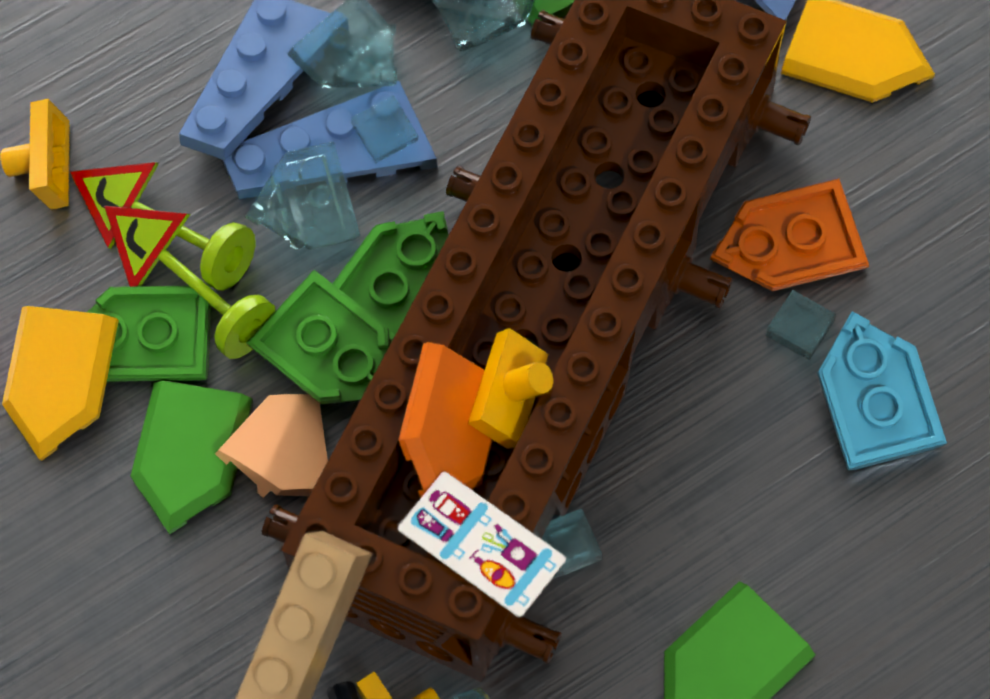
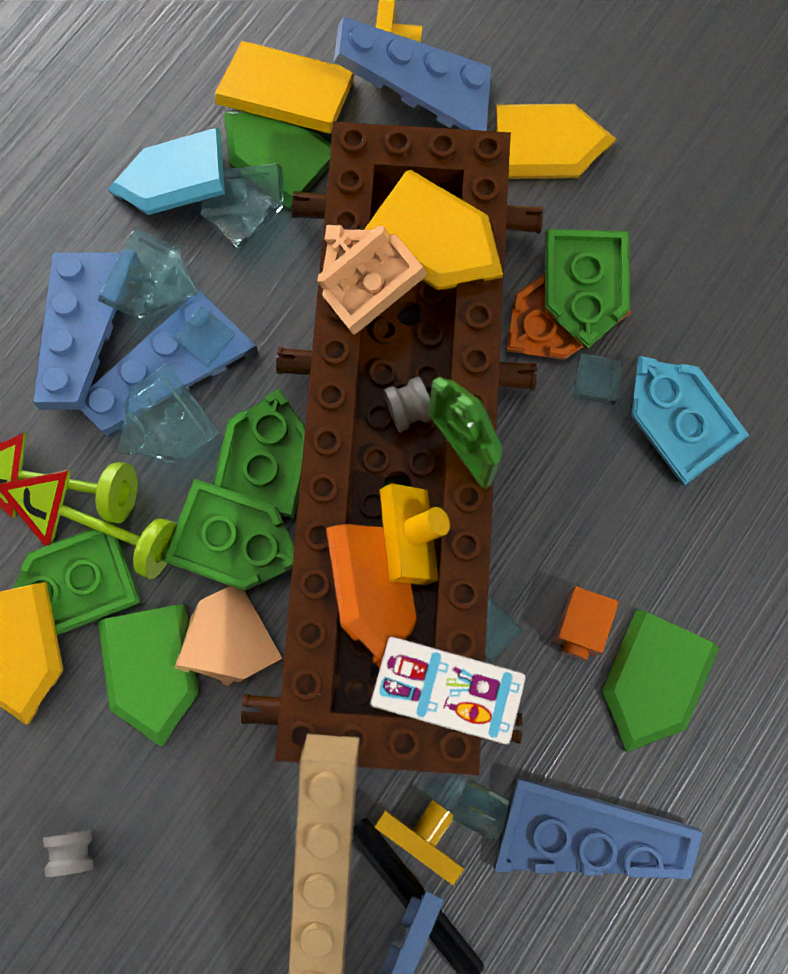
camera: 25 degrees left, 10 degrees up
none -> light grey wheel [43,830,94,877]
none -> light nougat slope [317,225,428,335]
none -> yellow tile [364,170,503,290]
none -> light grey wheel [383,377,432,432]
none -> bright green tile [429,377,502,489]
none -> bright green tile [545,229,630,350]
none -> orange brick [552,586,619,661]

